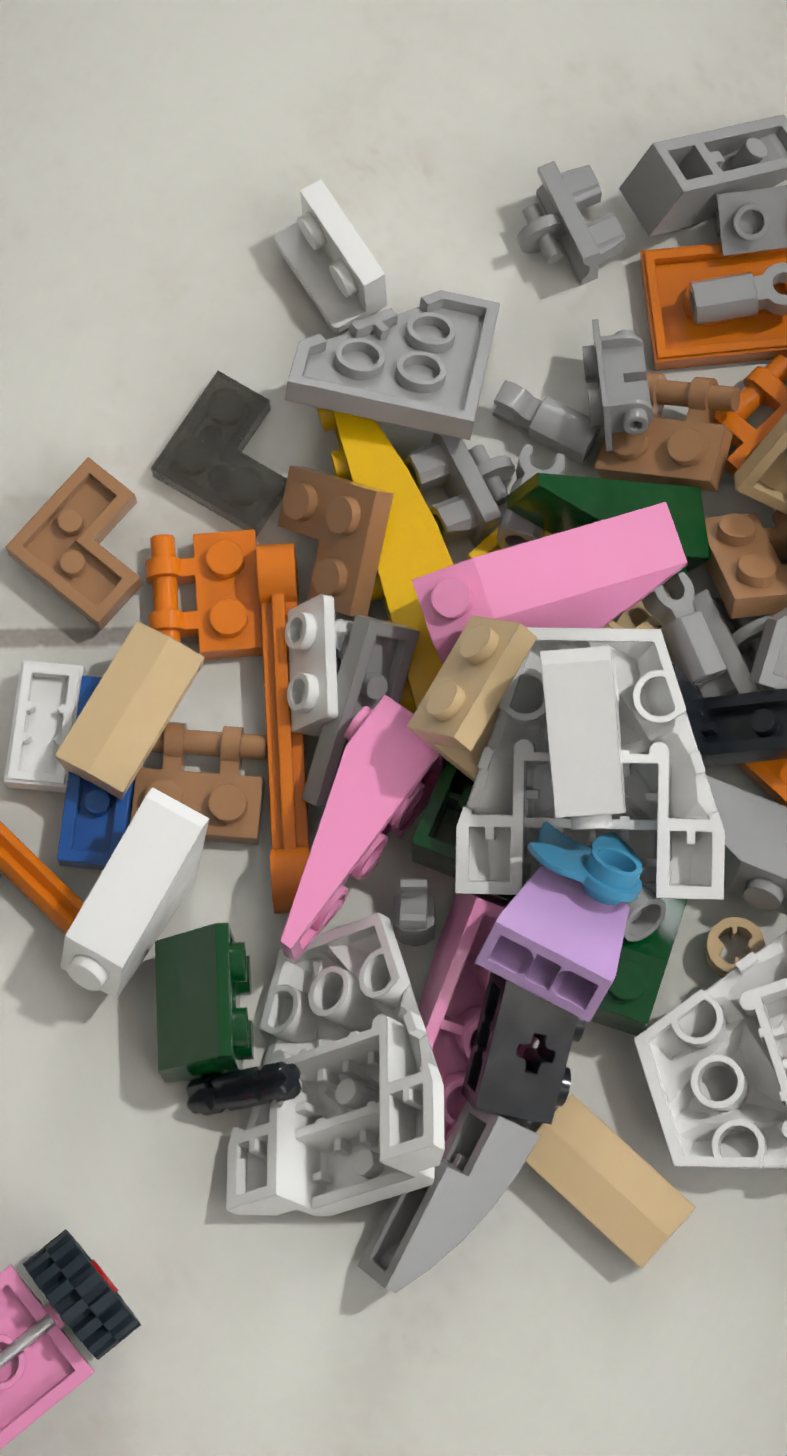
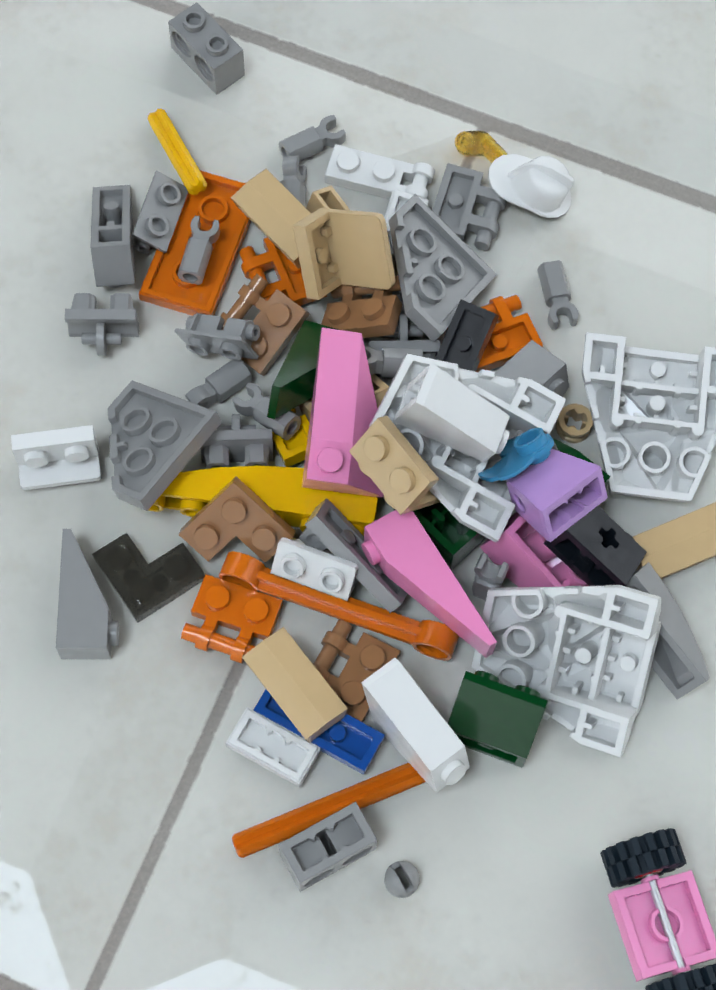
camera: 75 degrees left, 5 degrees down
medium nougat plate [5,457,142,630] -> none
black axle [186,1061,302,1116] -> none
none -> light grey slope [56,529,120,659]

